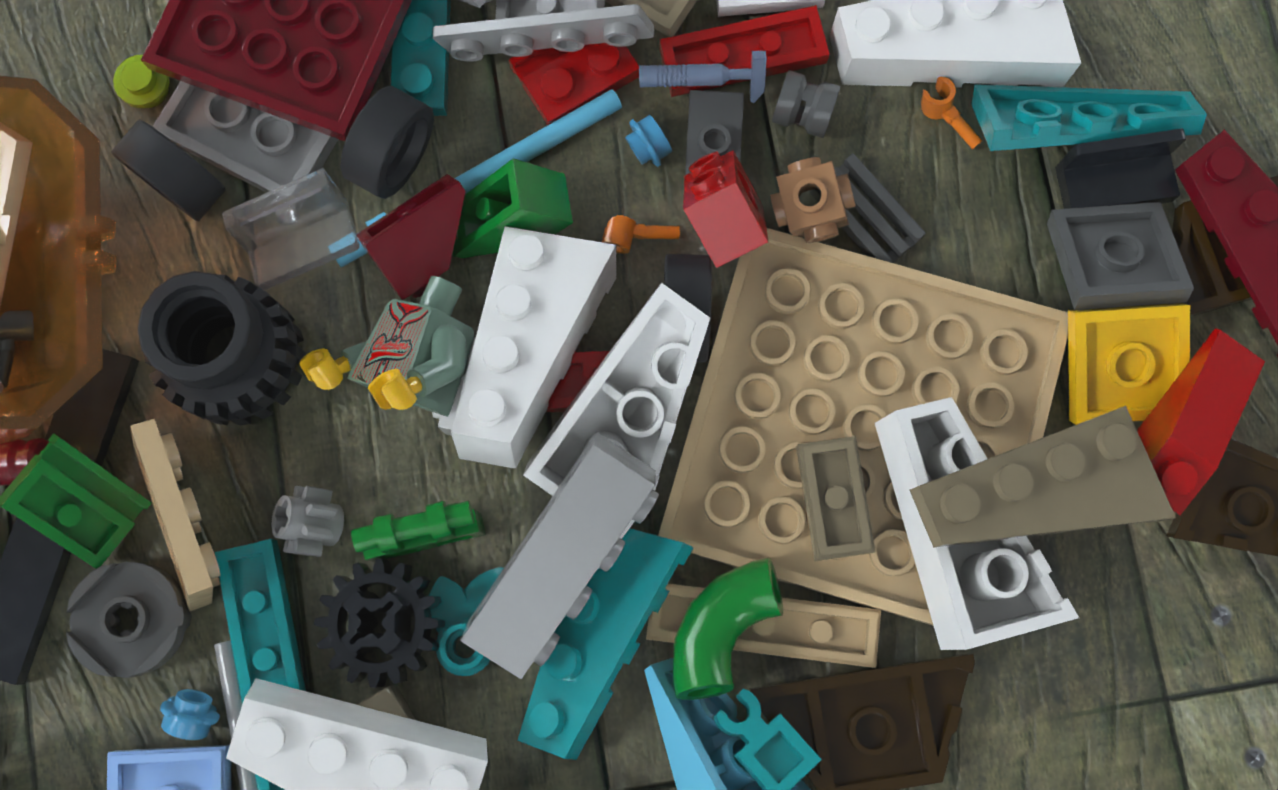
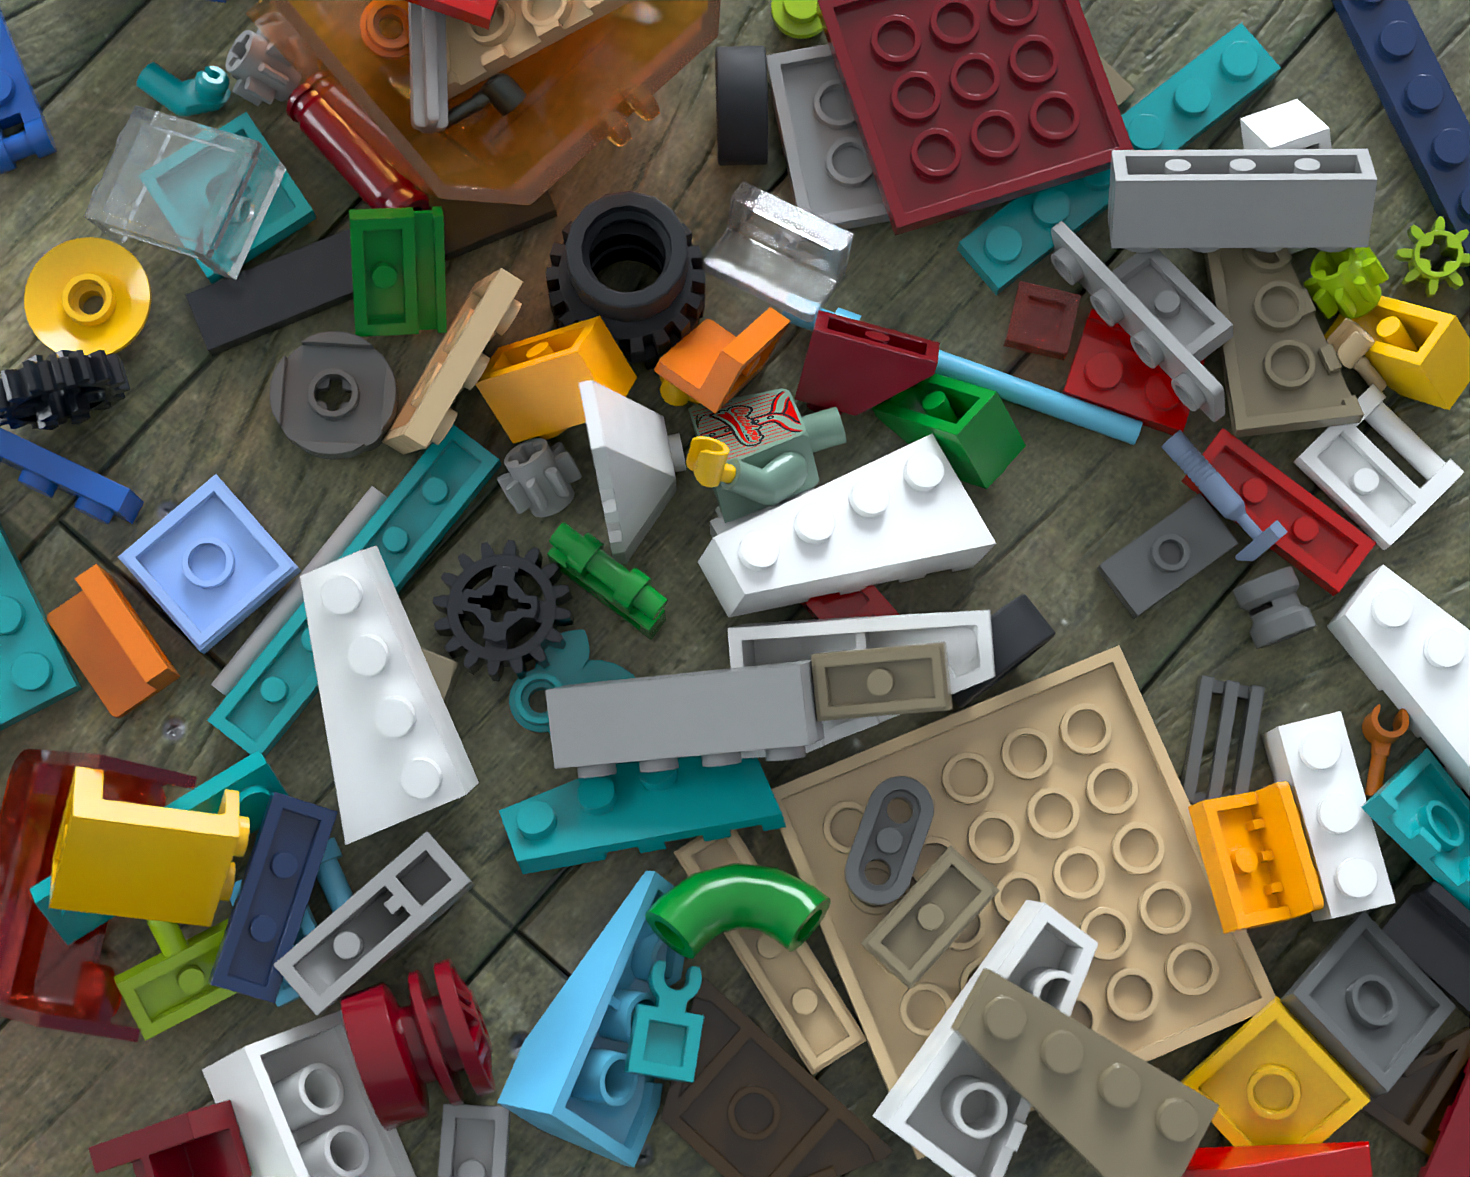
camera: 45 degrees right, 0 degrees up
dark azure plate [160,689,220,740] -> none
black tyre [340,86,434,199] -> none
orange hand [602,215,680,254] -> none
dark azure plate [625,115,673,167] -> none
brick [683,150,768,268] -> none
medium nougat brick [770,157,856,243] -> none
none -> light orange brick [475,316,637,444]
none -> white wedge [579,380,686,564]
none -> orange panel [654,307,791,414]
none -> dark tan plate [811,642,953,721]
none -> dark grey plate [844,776,934,906]
none -> clear red plate [1003,281,1081,361]
none -> light orange bracket [1188,781,1324,934]
none -> white brick [1261,711,1396,922]

